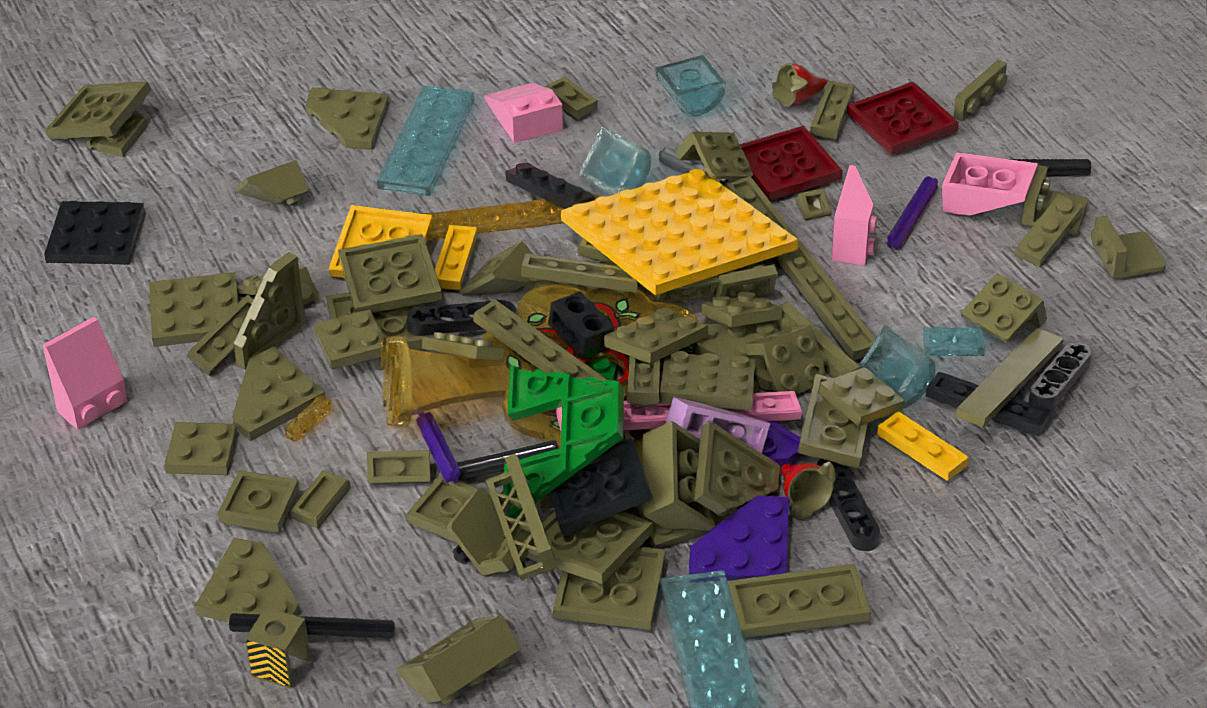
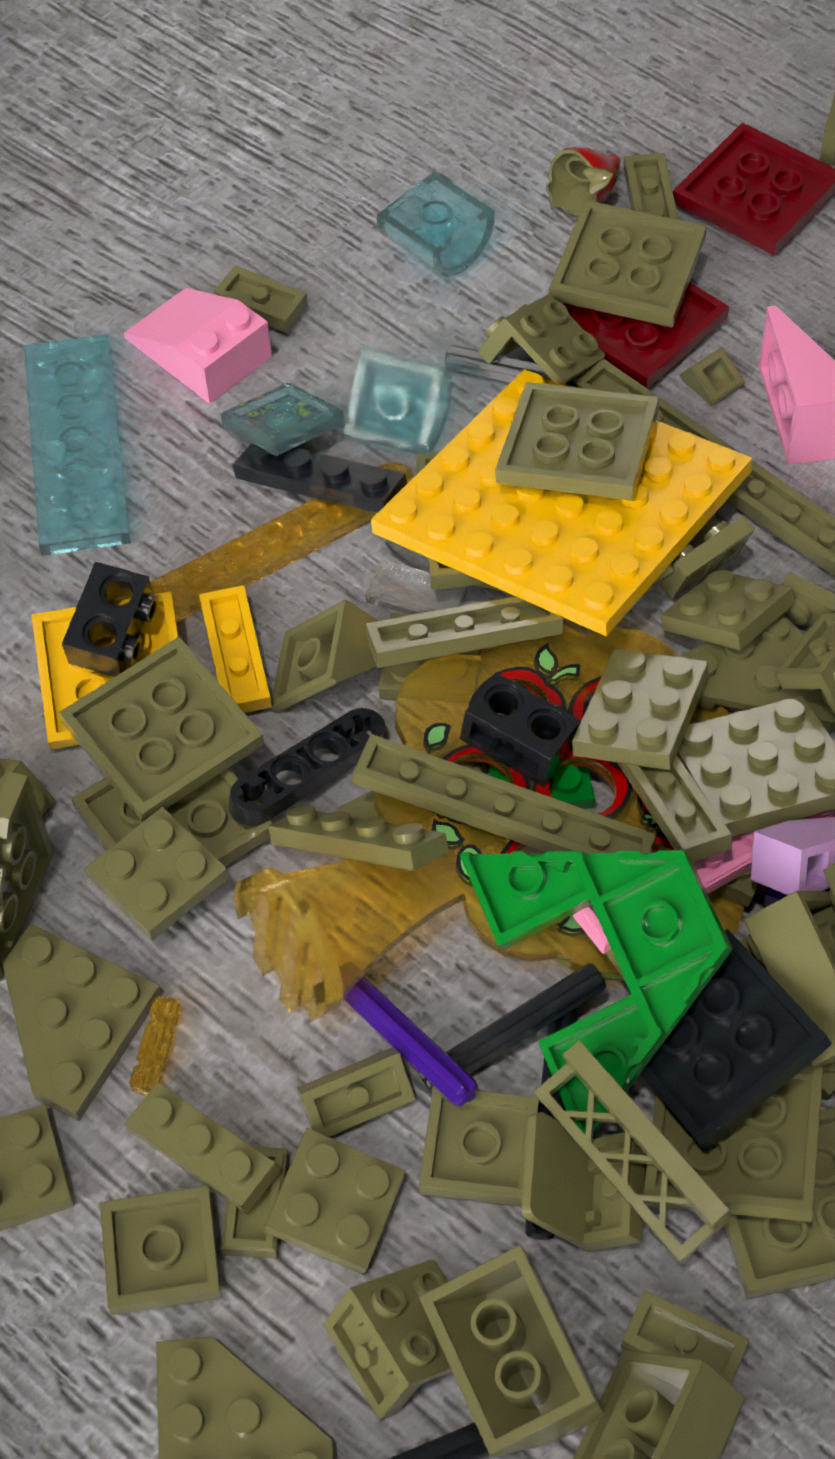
camera: 20 degrees left, 15 degrees up
none -> black brick [62,561,158,677]
none -> olive plate [124,1082,281,1214]
none -> clear light blue tile [221,382,345,456]
none -> olive plate [263,1127,406,1275]
none -> olive bracket [322,1260,452,1420]
none -> olive slope [419,1245,605,1458]
none -> olive plate [495,382,659,500]
none -> olive plate [549,200,707,327]
none -> olive plate [621,1290,750,1384]

